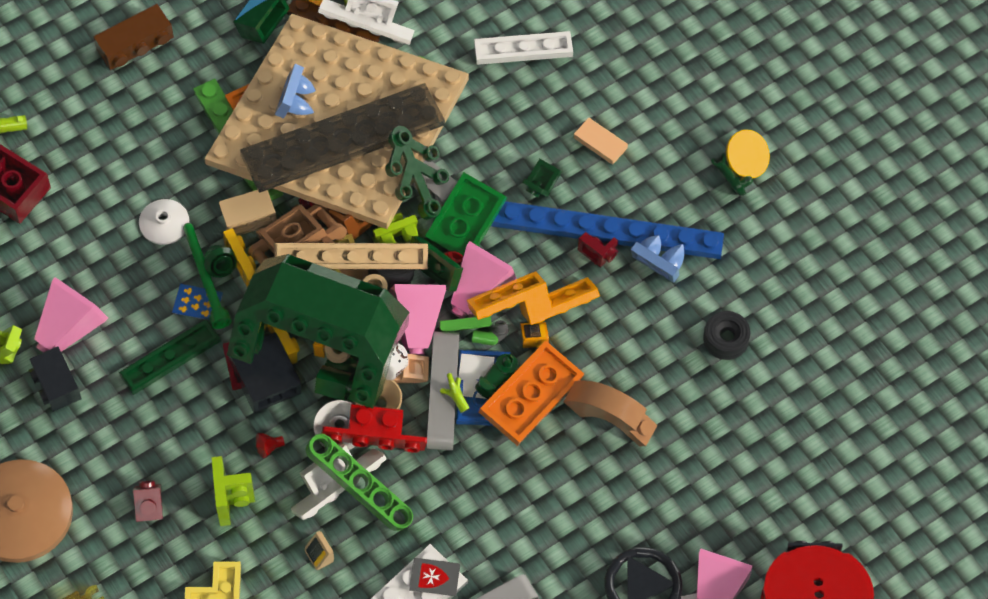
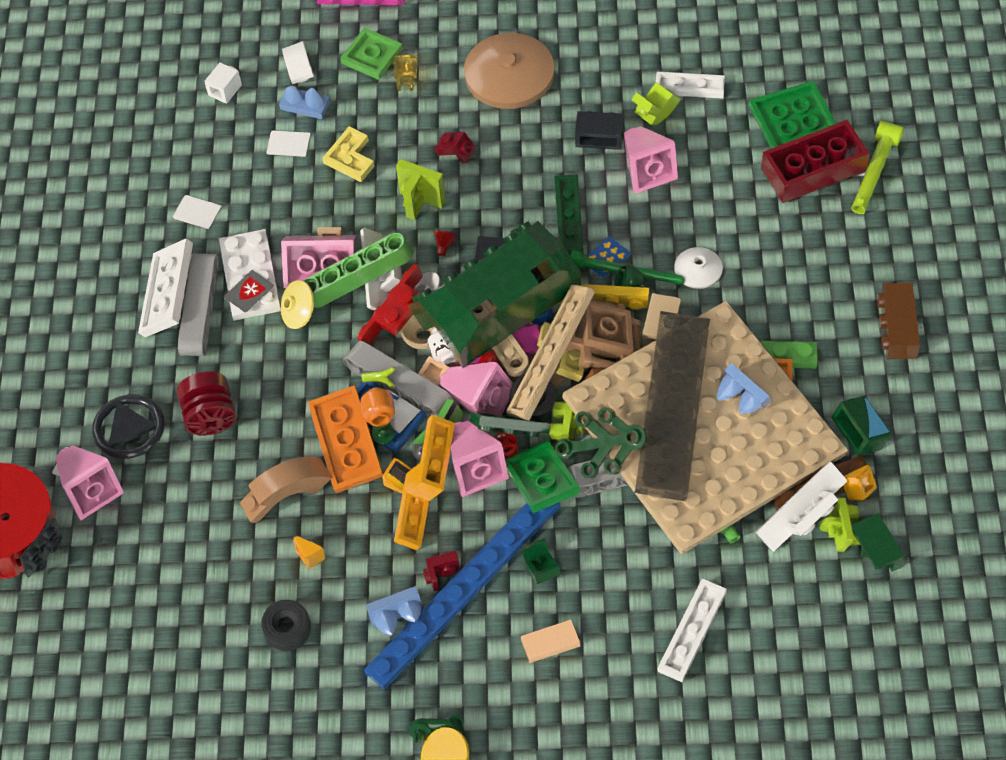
camera: 130 degrees right, 5 degrees down
none -> dark red wheel [176,371,237,436]
none -> bright pink slope [281,235,357,288]
none -> light yellow dish [281,280,314,329]
none -> light orange slope [293,536,325,569]
none -> orange head [361,387,395,427]

